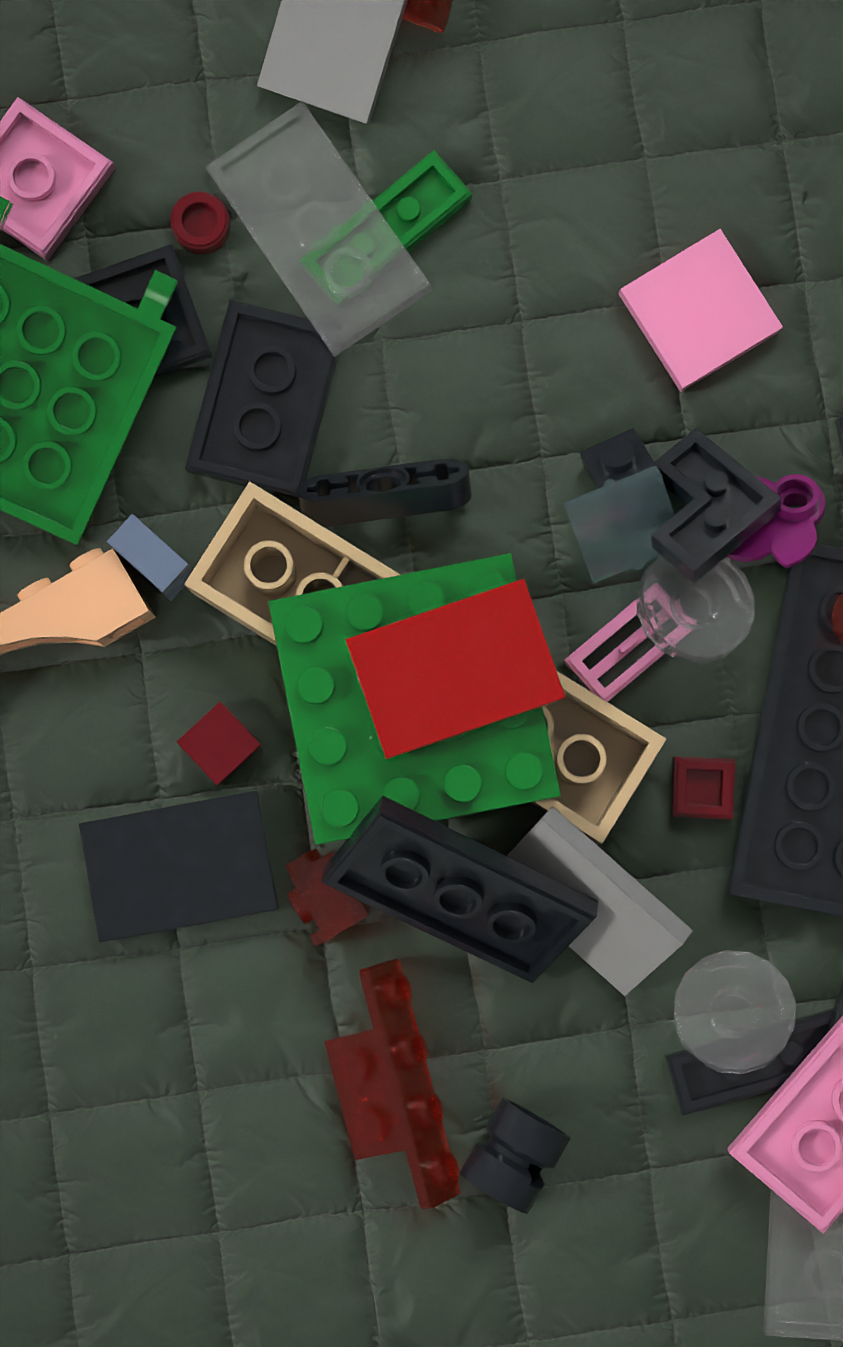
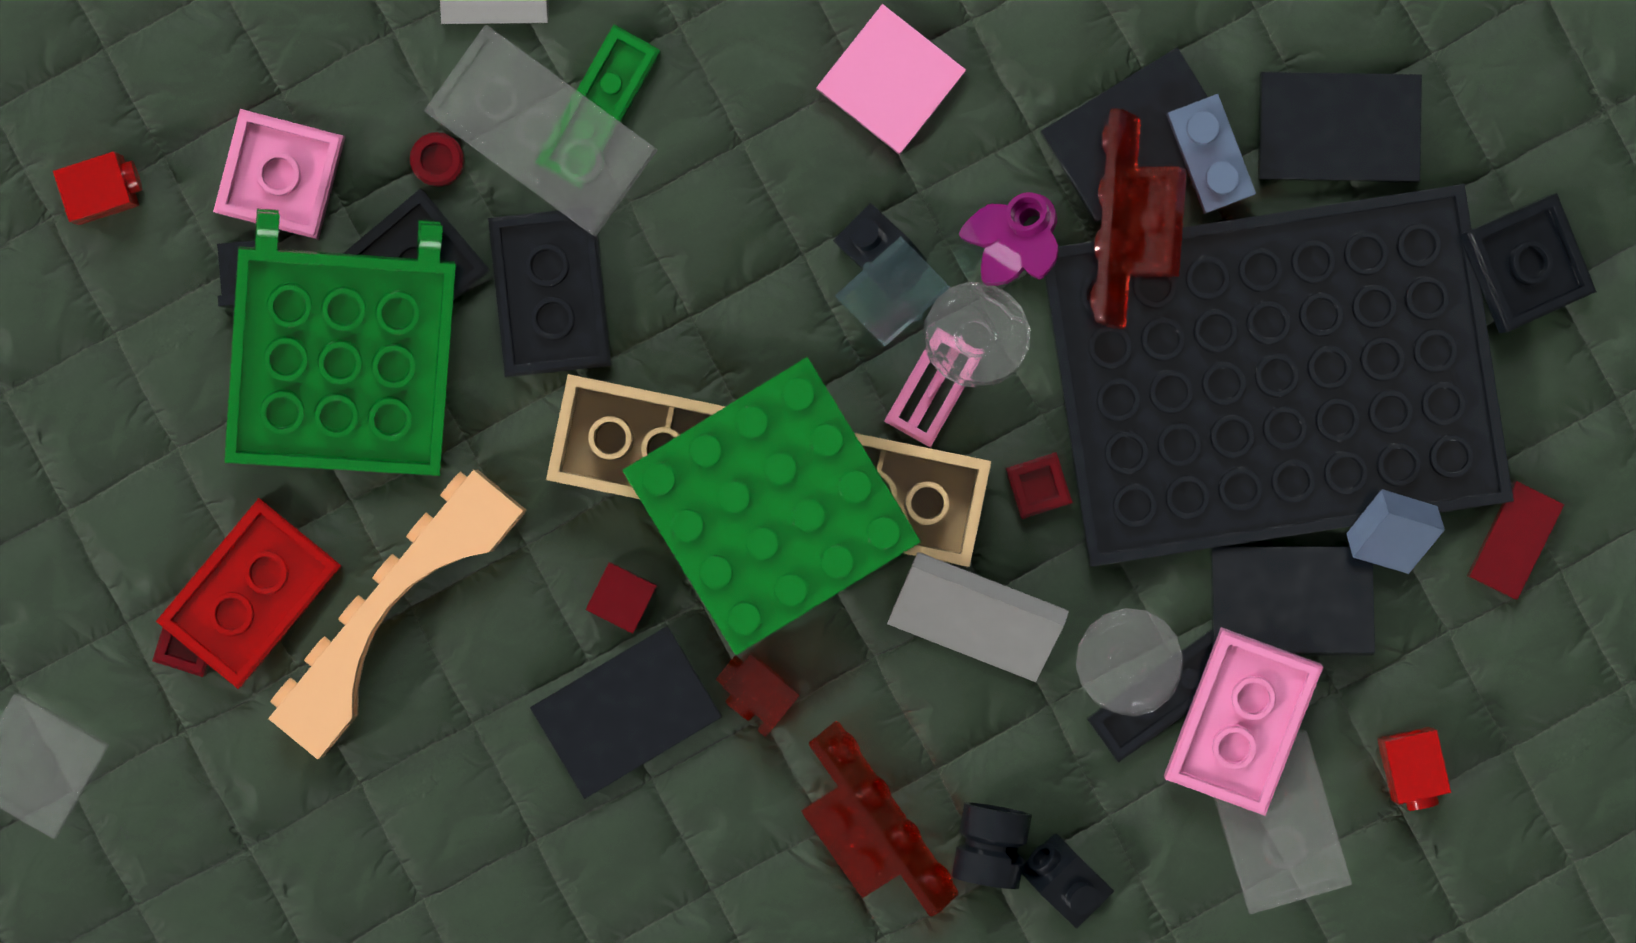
camera: 25 degrees left, 5 degrees up
sand blue piece [107,514,193,601] -> none
black beam [297,459,472,527] -> none
black tile [321,796,598,983] -> none
red tile [345,579,565,760] -> none
black plate [651,428,781,584] -> none
none -> black bracket [1022,834,1114,929]

